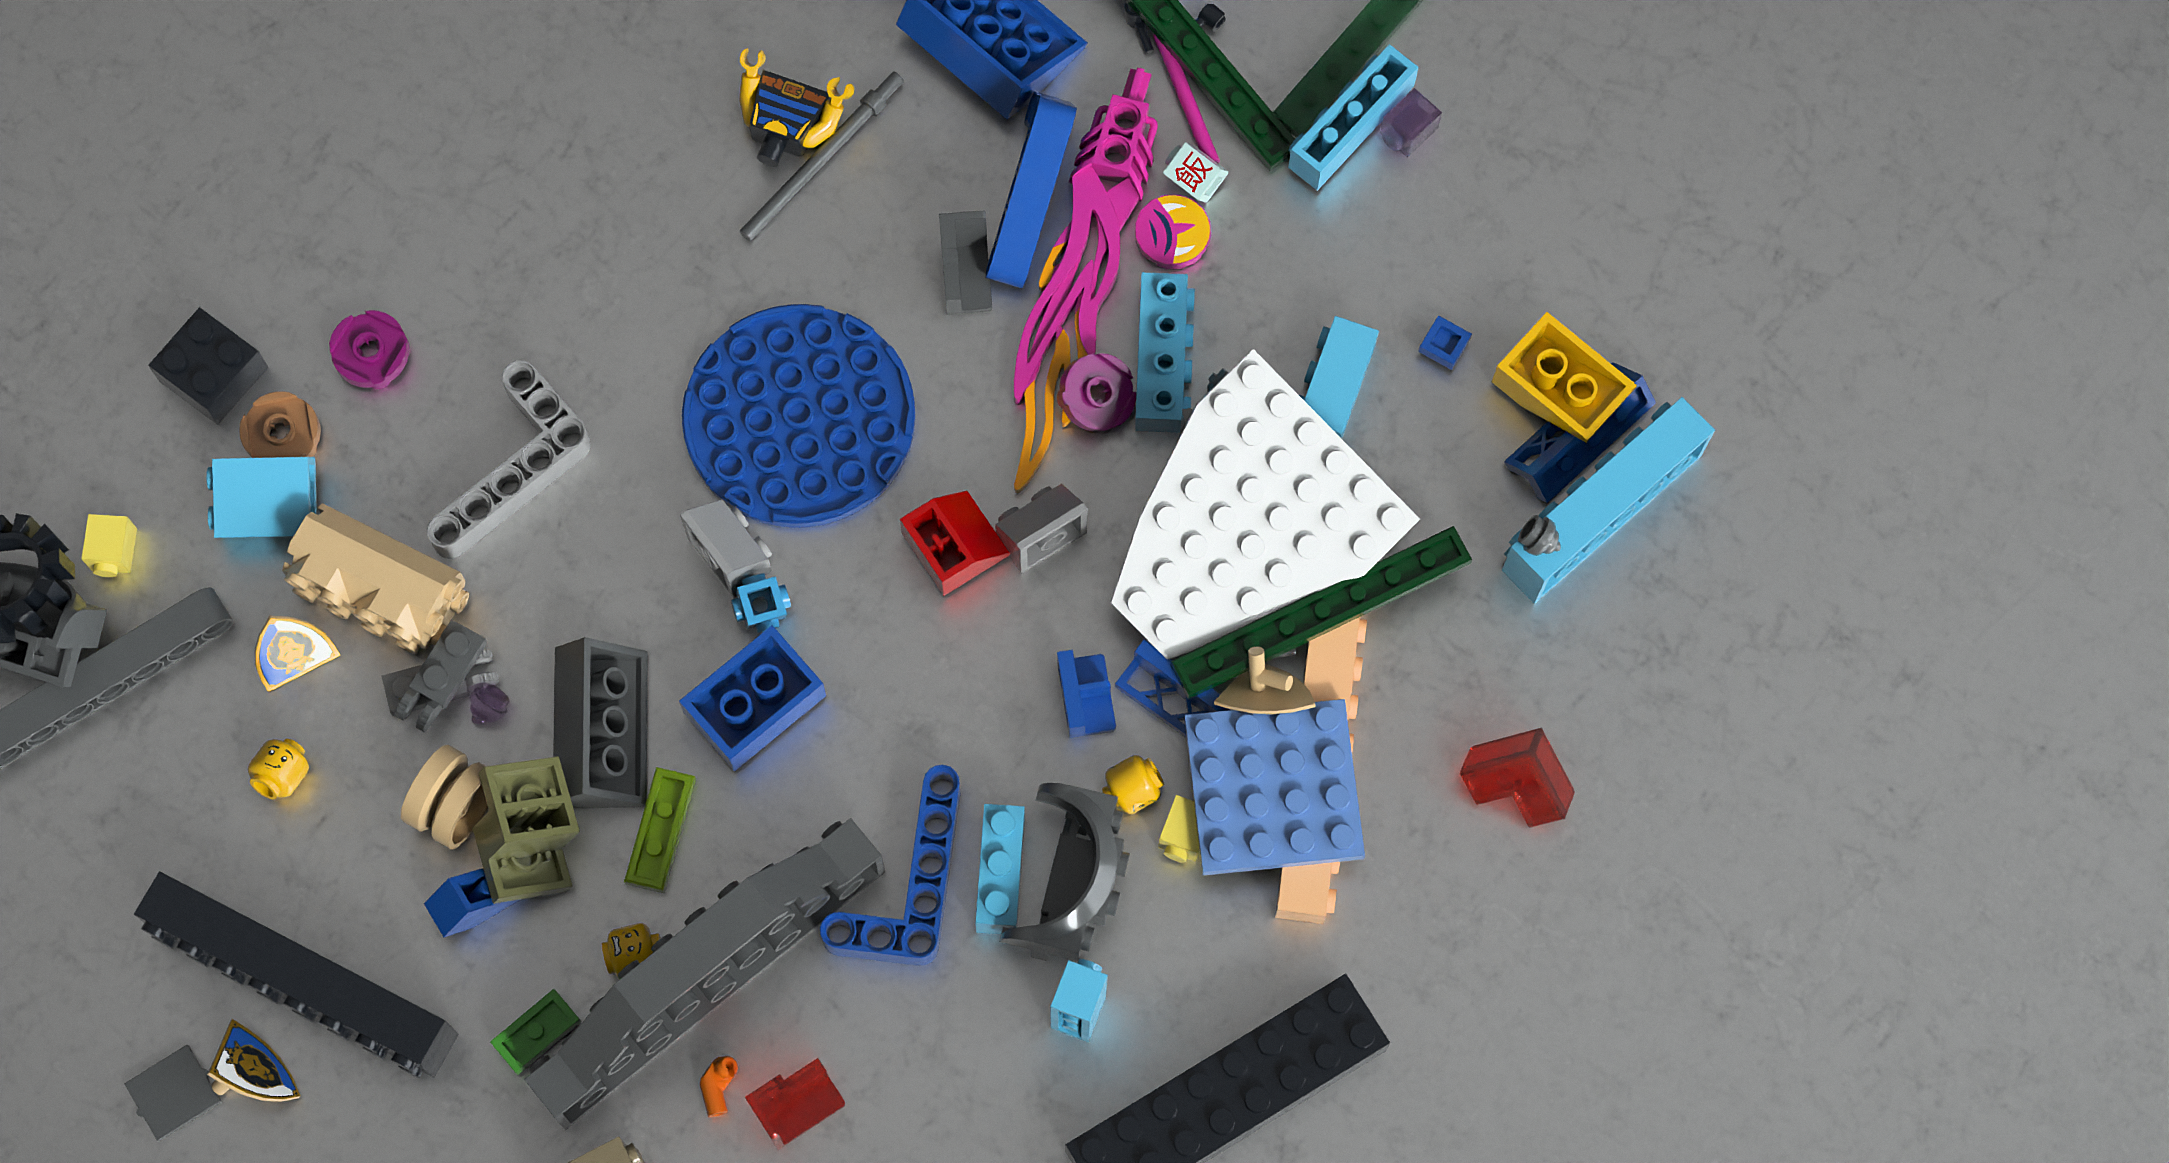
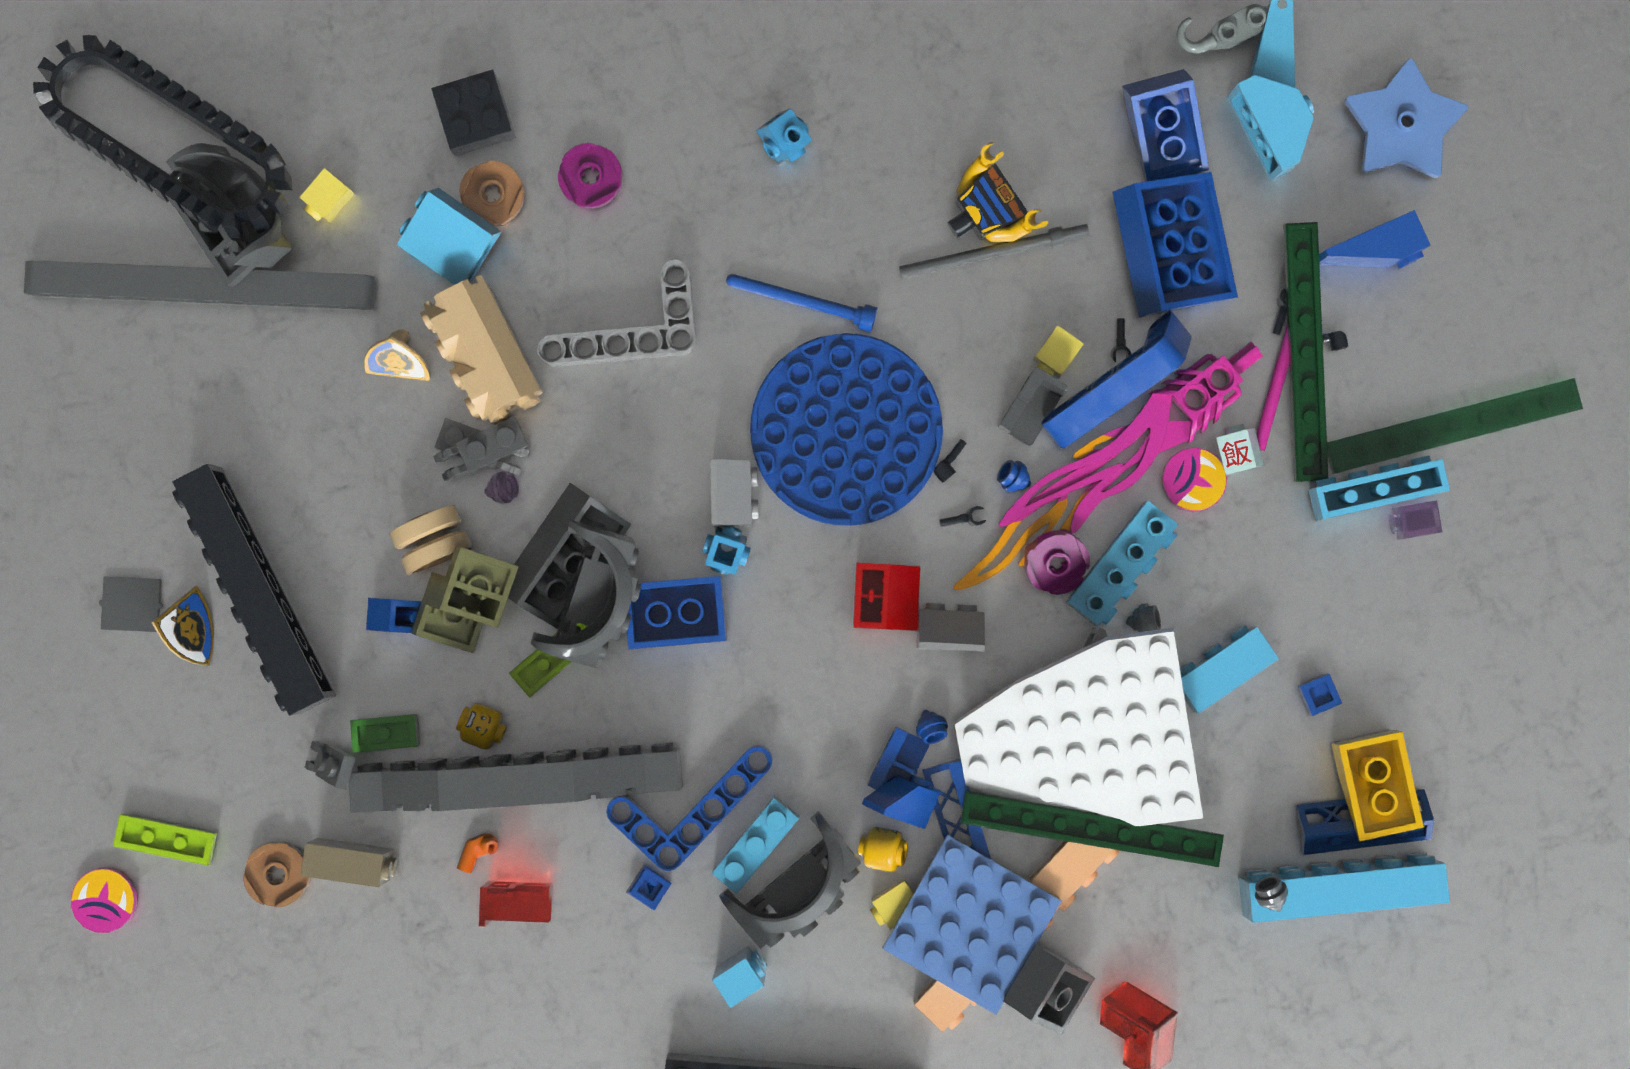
camera: 40 degrees right, 15 degrees up
yellow head [248,738,309,800] -> none
tan shield [1214,647,1315,714] -> none
none -> dark grey hinge [304,741,356,790]
none -> dark grey piece [531,520,641,668]
none -> blue tile [626,865,672,910]
none -> blue piece [726,274,878,332]
none -> dark azure brick [756,108,813,162]
none -> blue slope [862,775,940,829]
none -> blue plate [916,710,948,744]
none -> black hand [934,439,967,483]
none -> black hand [939,506,986,527]
none -> blue plate [997,460,1031,492]
none -> dark grey brick [1003,944,1095,1034]
none -> light yellow brick [1033,325,1084,378]
none -> black hand [1110,318,1131,362]

